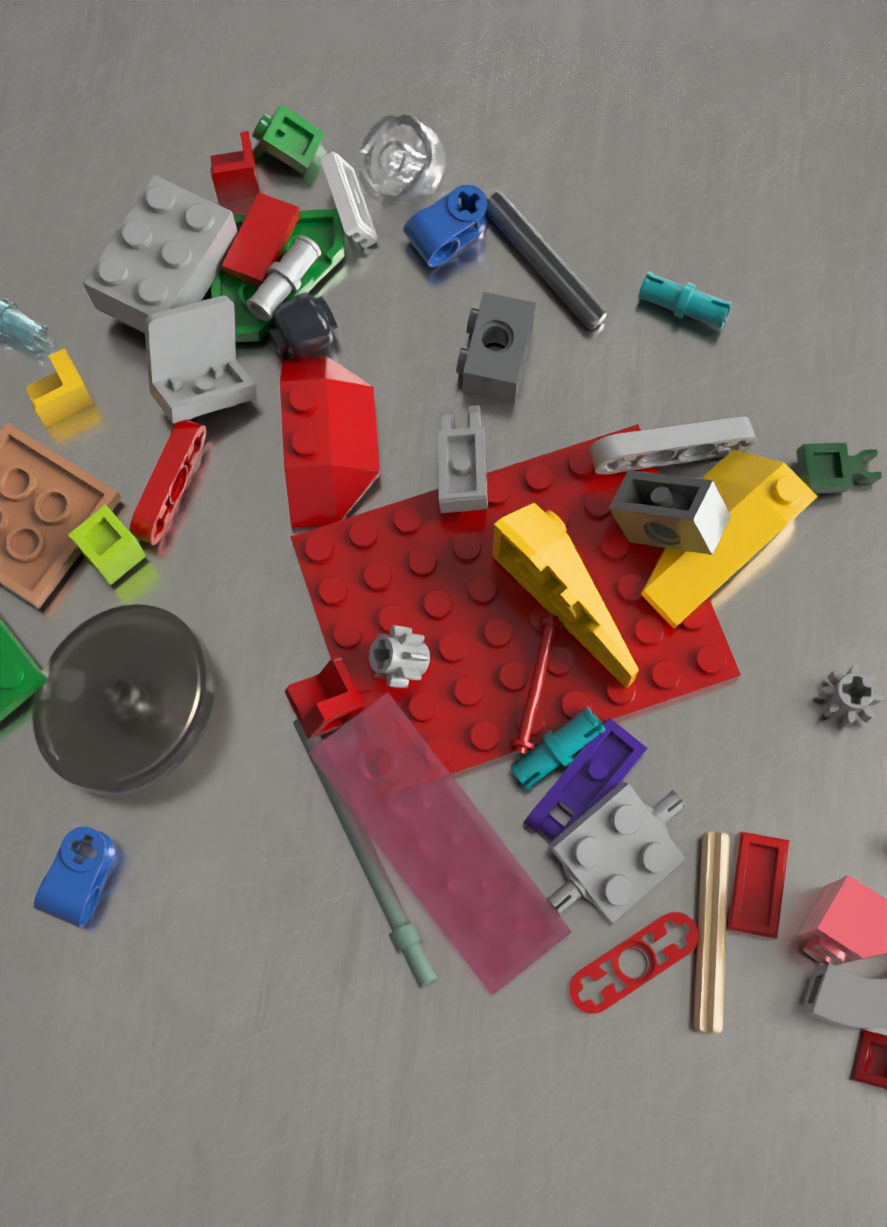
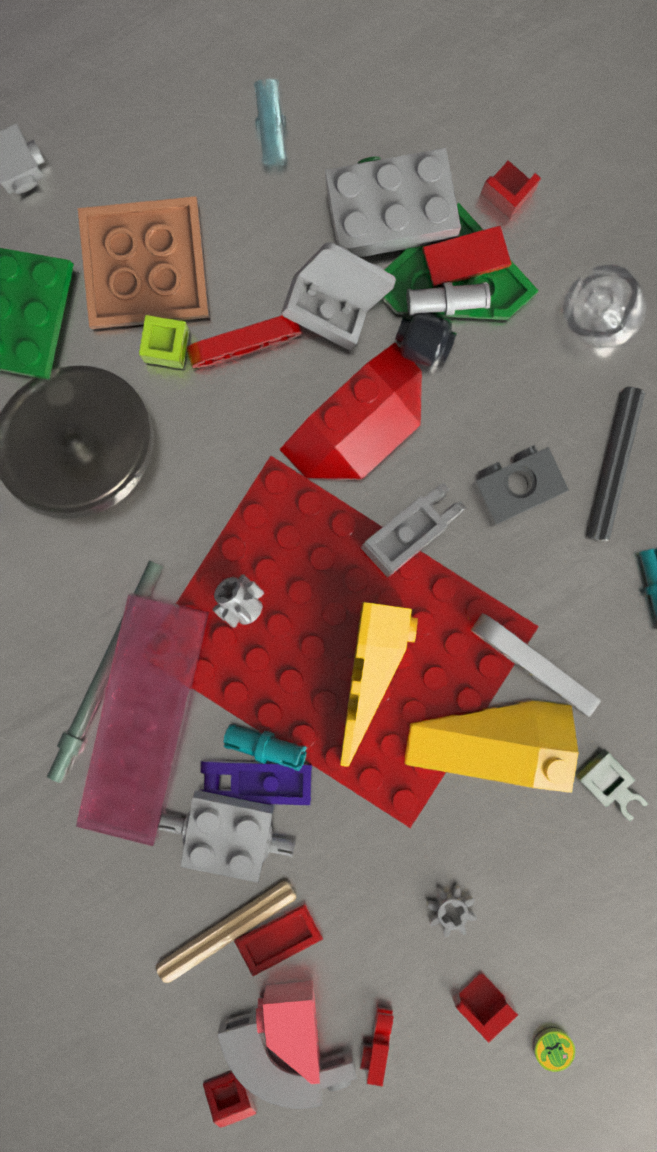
camera: 50 degrees right, 15 degrees up
yellow panel [26,348,94,427] -> none
green bracket [251,104,325,174] -> none
red panel [285,657,365,740] -> none
white tile [320,151,378,249] -> none
blue piece [403,185,487,267] -> none
red axle [510,614,563,755] -> none
red beam [568,912,699,1014] -> none
dark grey brick [609,470,731,555] -> none

